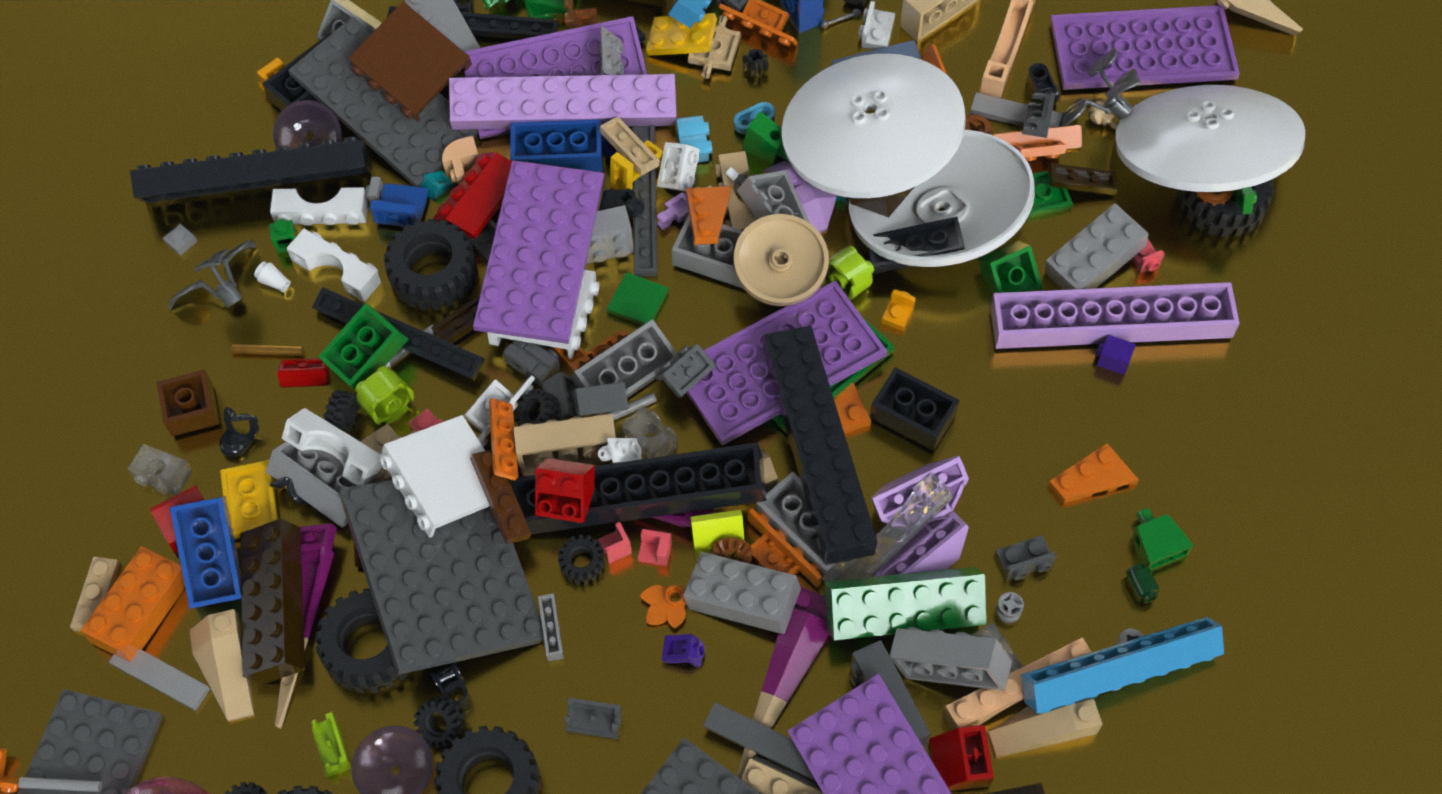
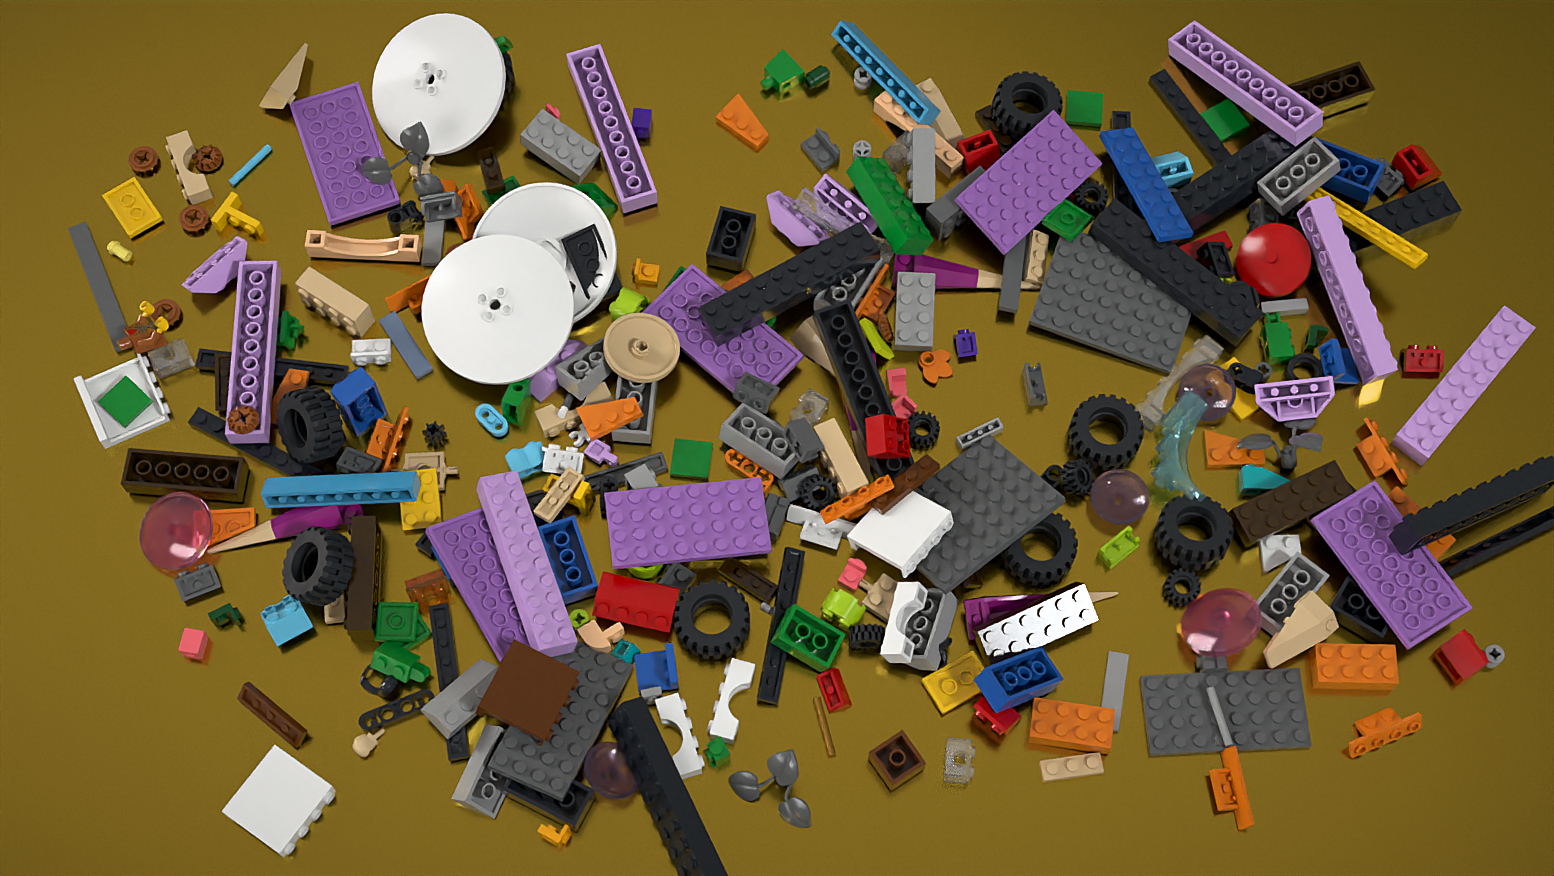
camera: 110 degrees left, 5 degrees up
light grey plate [163,224,198,256] -> none
tan wedge [190,609,255,722] -> none
black piece [219,407,260,457] -> none
white cone [254,261,291,292] -> none
white hinge [598,438,642,463] -> none
light grey hinge [600,27,624,75] -> none
none -> lime wheel [569,609,590,633]

